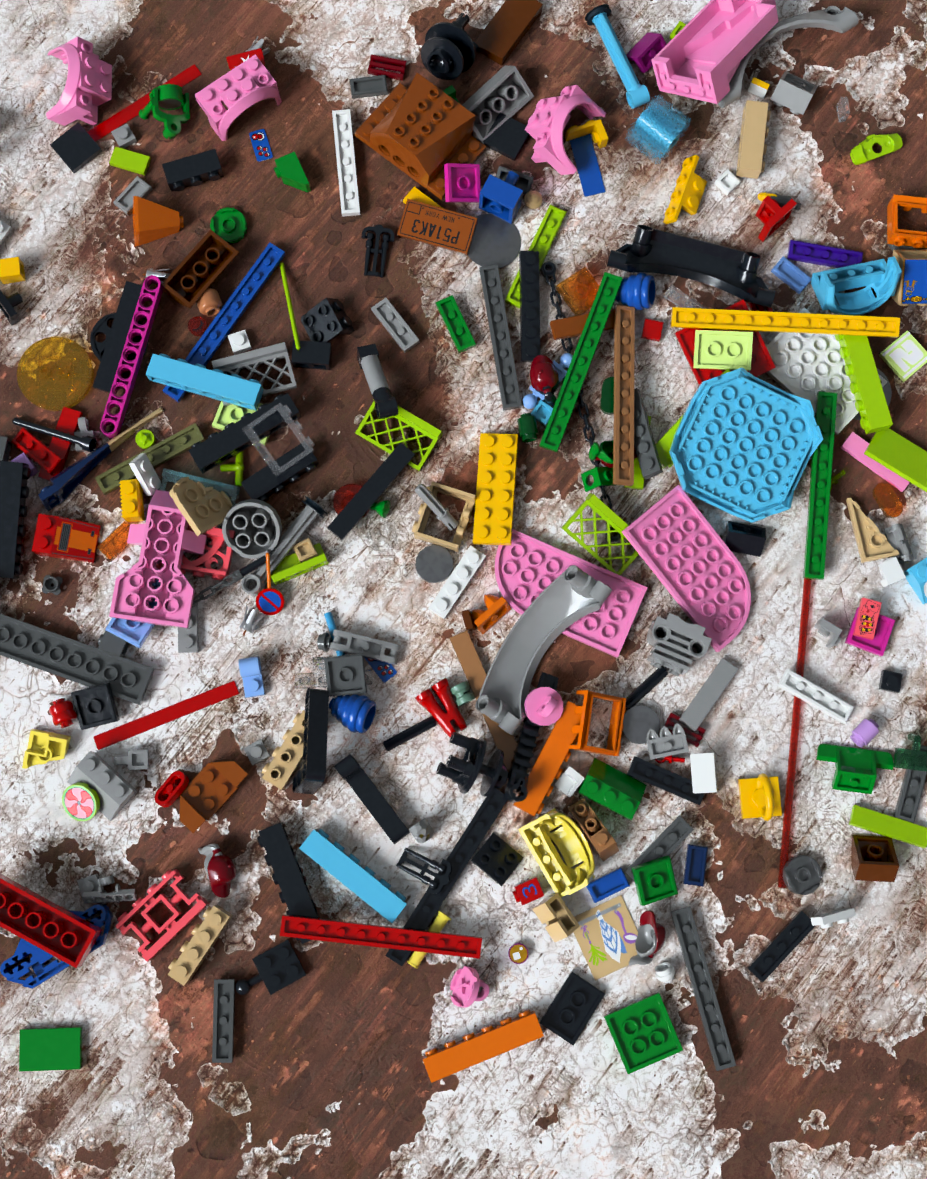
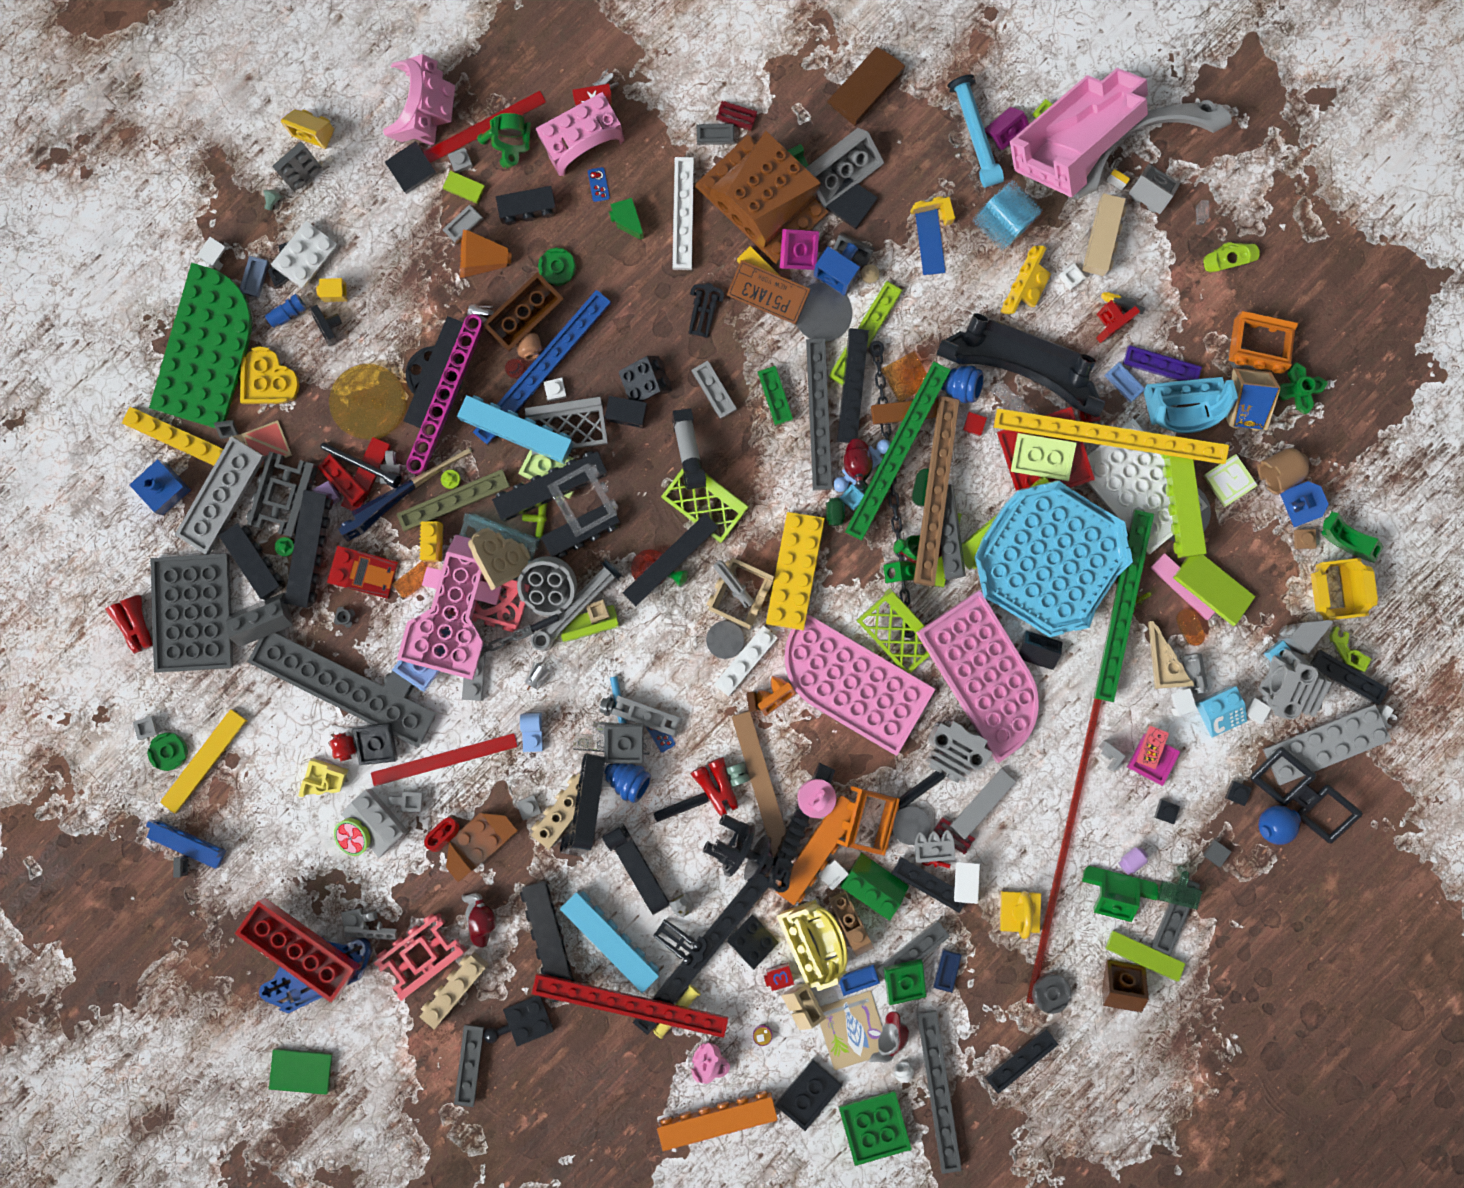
camera: 15 degrees right, 5 degrees up
white plate [129,453,162,496] -> none
piece [256,552,284,615] -> none
lime axle [279,262,301,350] -> none
black piece [421,13,479,80] -> none
light grey panel [475,565,612,736] -> none
bright pink piece [525,85,606,175] -> none
white tile [778,668,854,724] -> none
white plate [811,908,856,928] -> none

